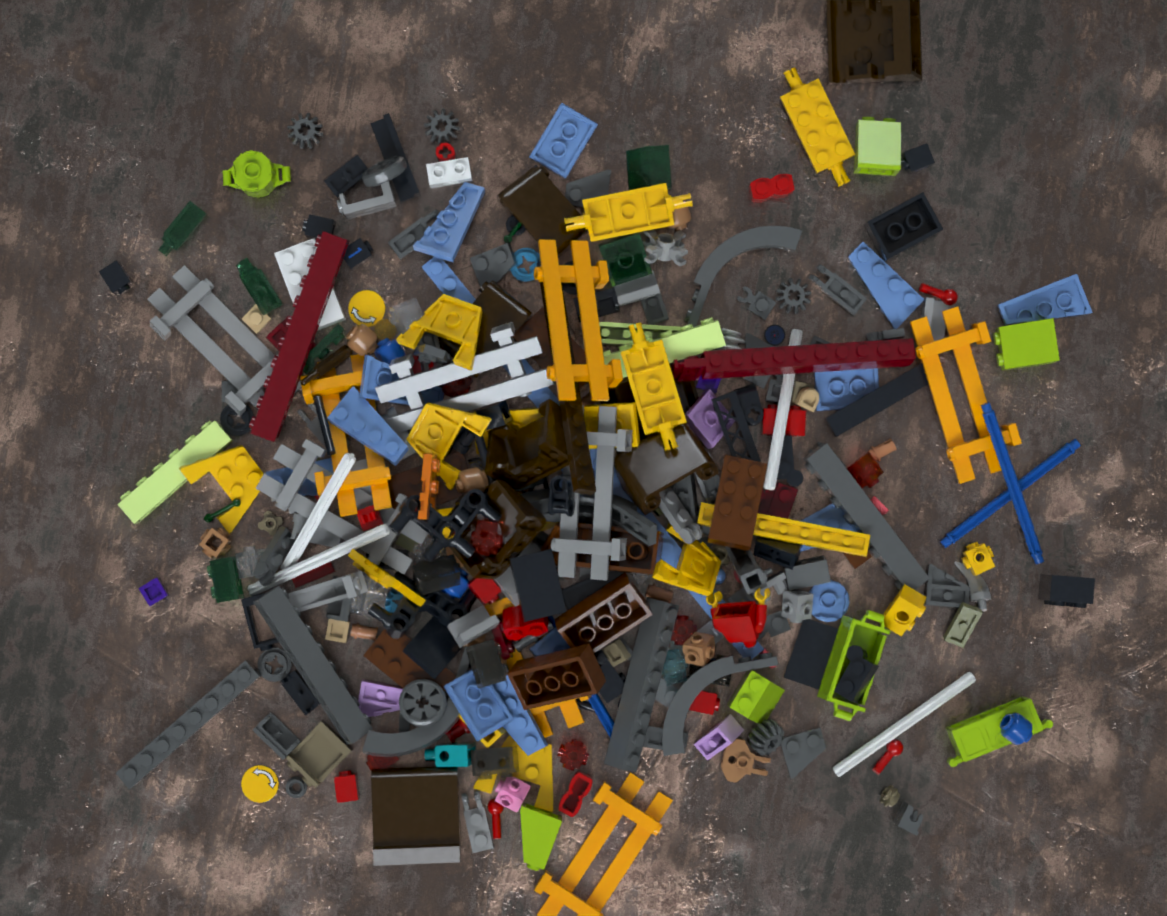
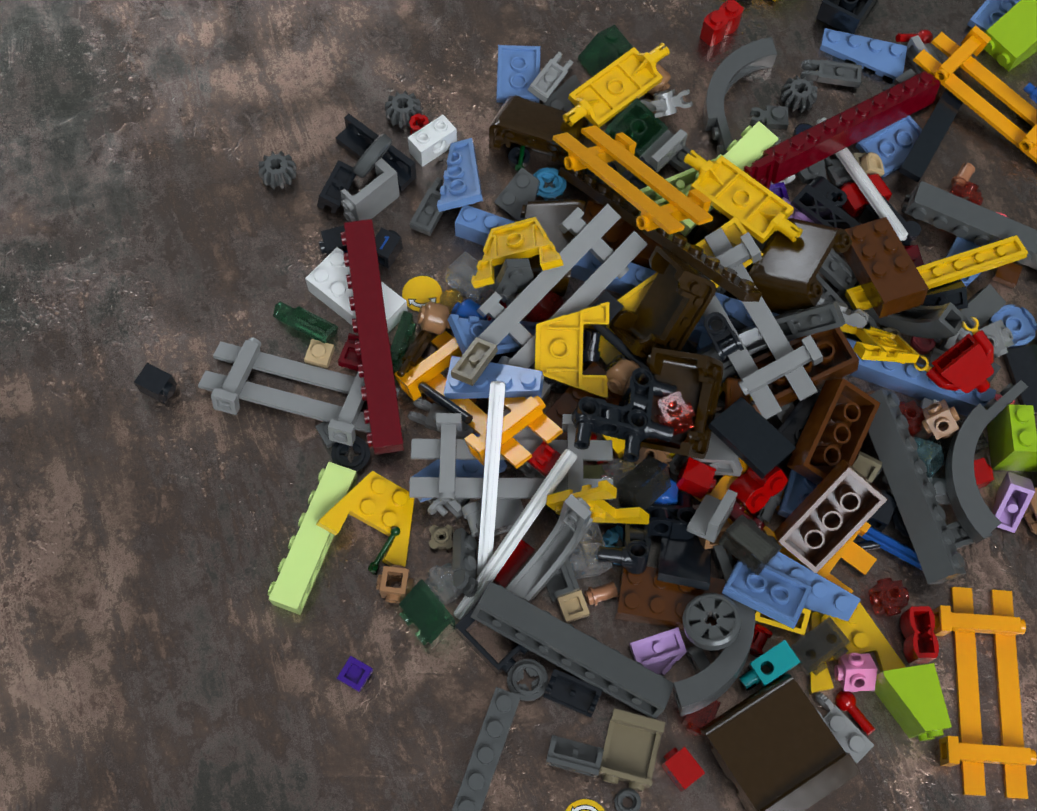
camera: 30 degrees left, 20 degrees down
clear green hinge [158,201,207,257] -> none
lime container [222,150,291,198] -> none
orange wing [418,454,440,520] -> none
none -> dark tan plate [451,337,498,386]
none -> light grey hinge [528,52,574,103]

